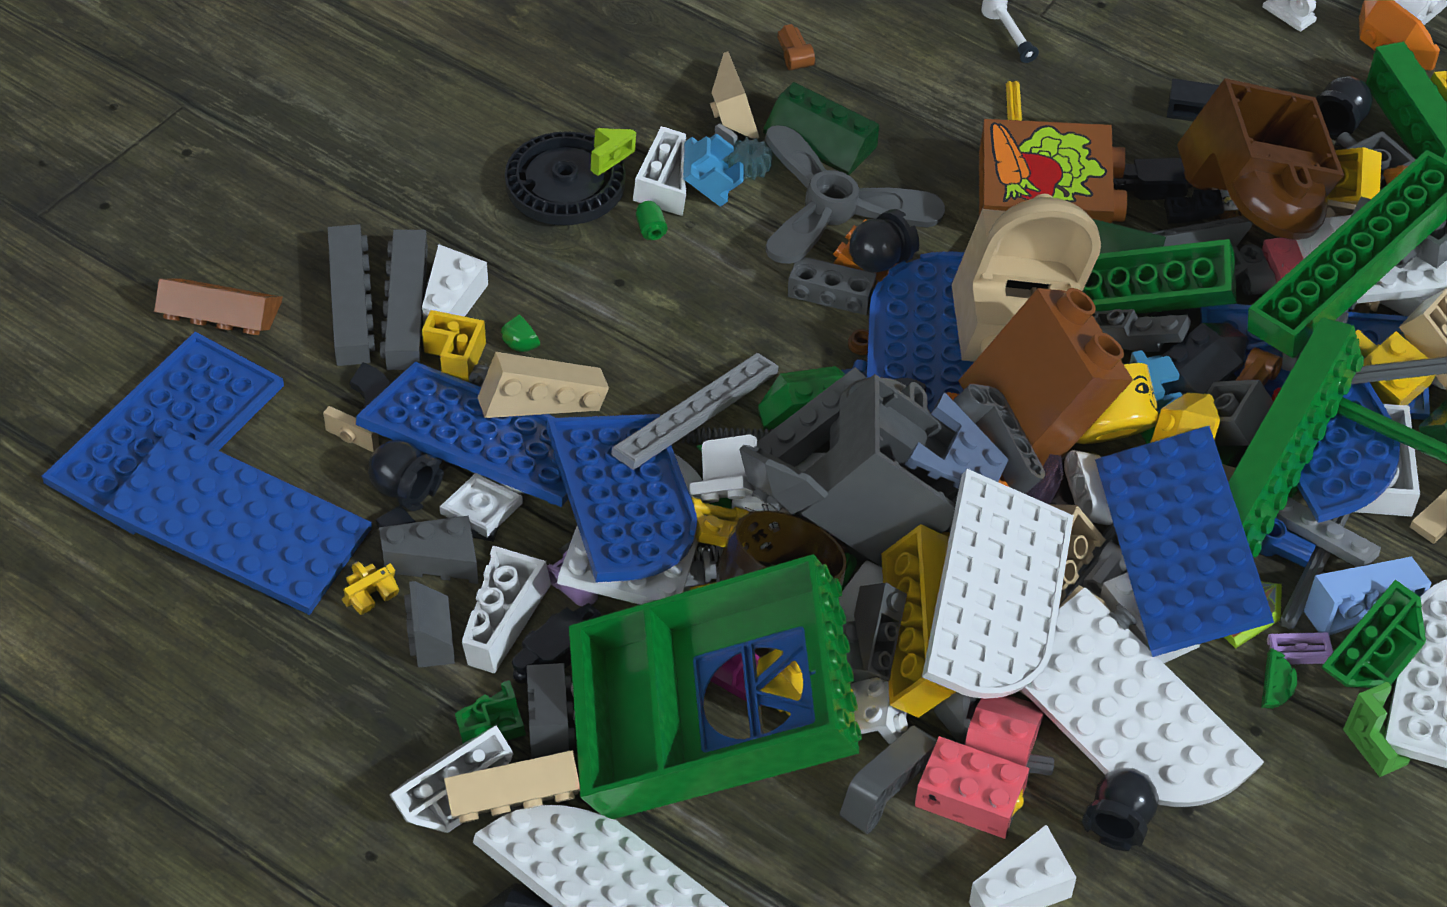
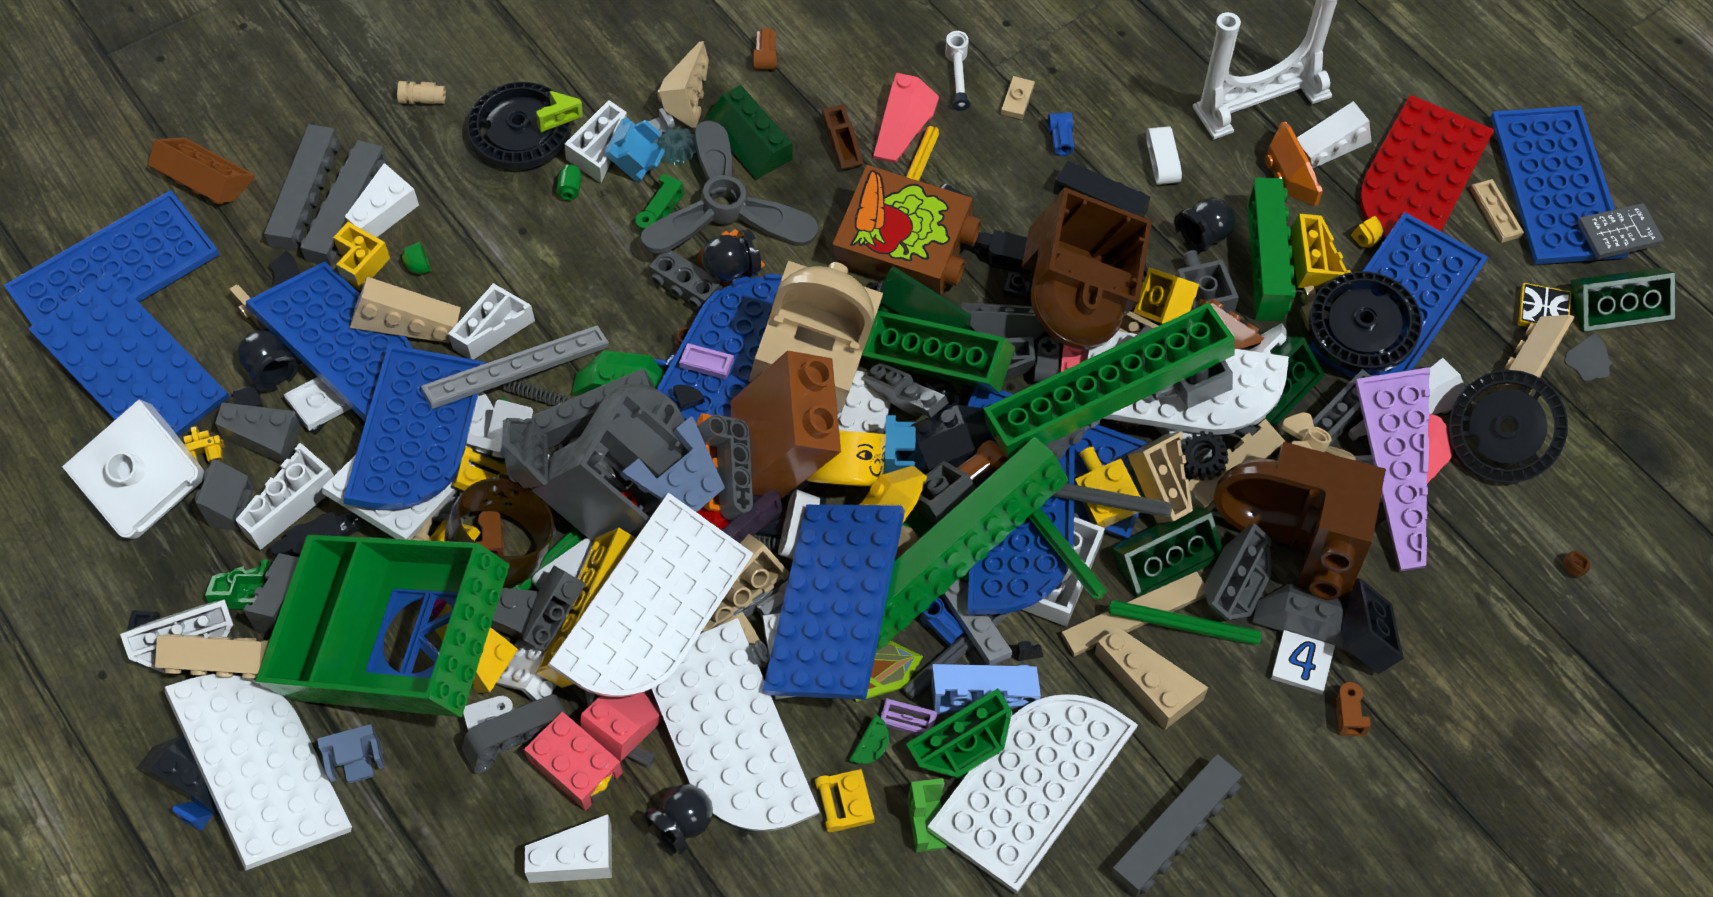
camera: 20 degrees right, 10 degrees up
none -> white piece [62,399,205,539]
none -> black tile [127,610,160,631]
none -> sand blue panel [317,724,385,783]
none -> tan axle [397,81,446,104]
none -> white wedge [448,283,535,360]
none -> white leg [463,696,514,731]
none -> green leg [636,173,685,235]
none -> lavender tile [679,343,734,379]
none -> yellow plate [815,769,875,832]
none -> reddish brown slope [821,104,864,170]
none -> coral wedge [873,73,939,163]
none -> tan plate [1001,76,1035,120]
none -> black tile [1016,641,1044,661]
none -> blue piece [1048,112,1074,156]
none -> white beam [1146,126,1182,185]

